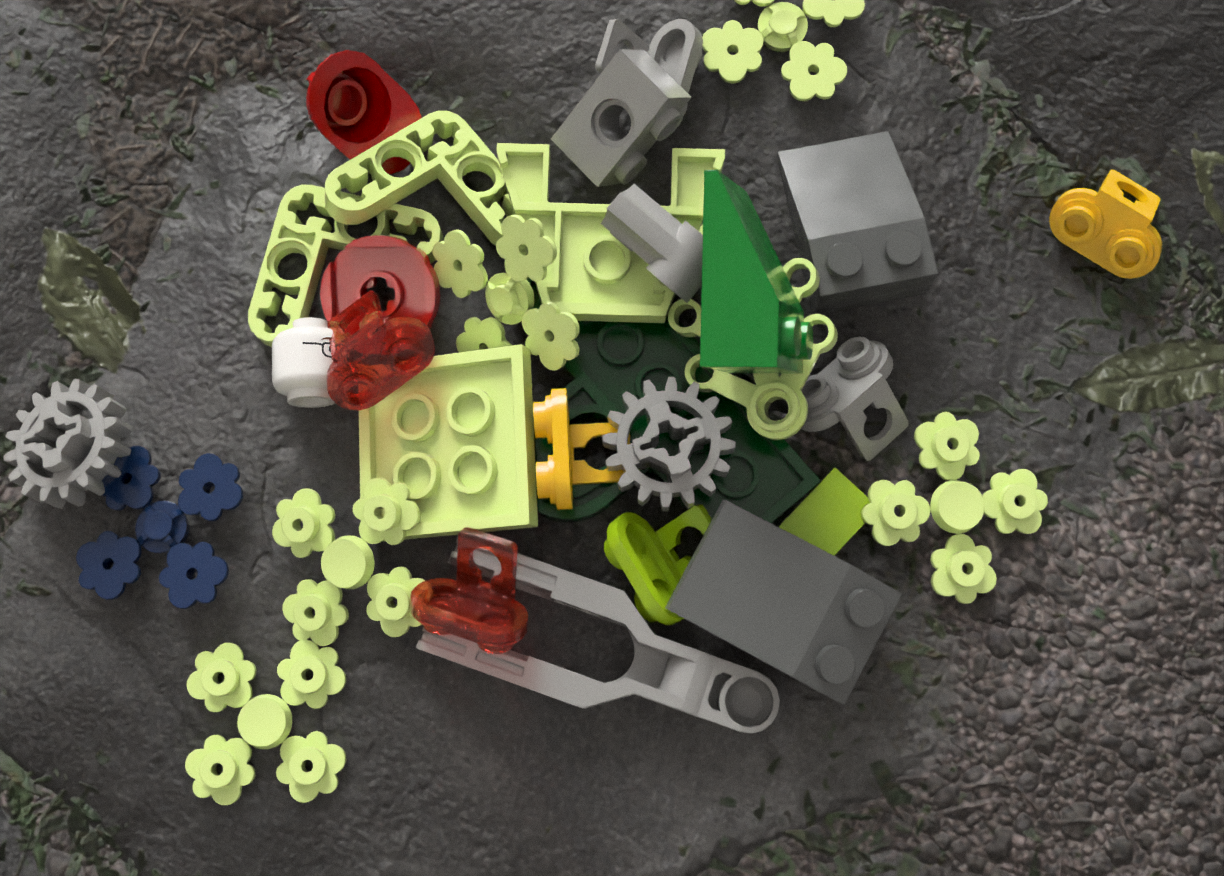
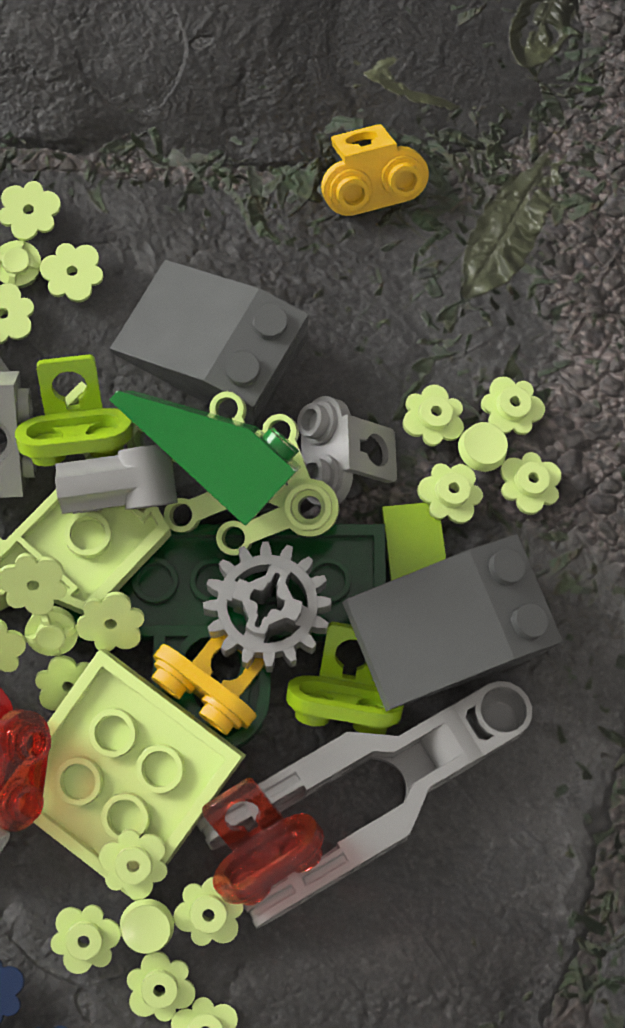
camera: 60 degrees left, 5 degrees down
none -> lime bracket [15,354,133,467]

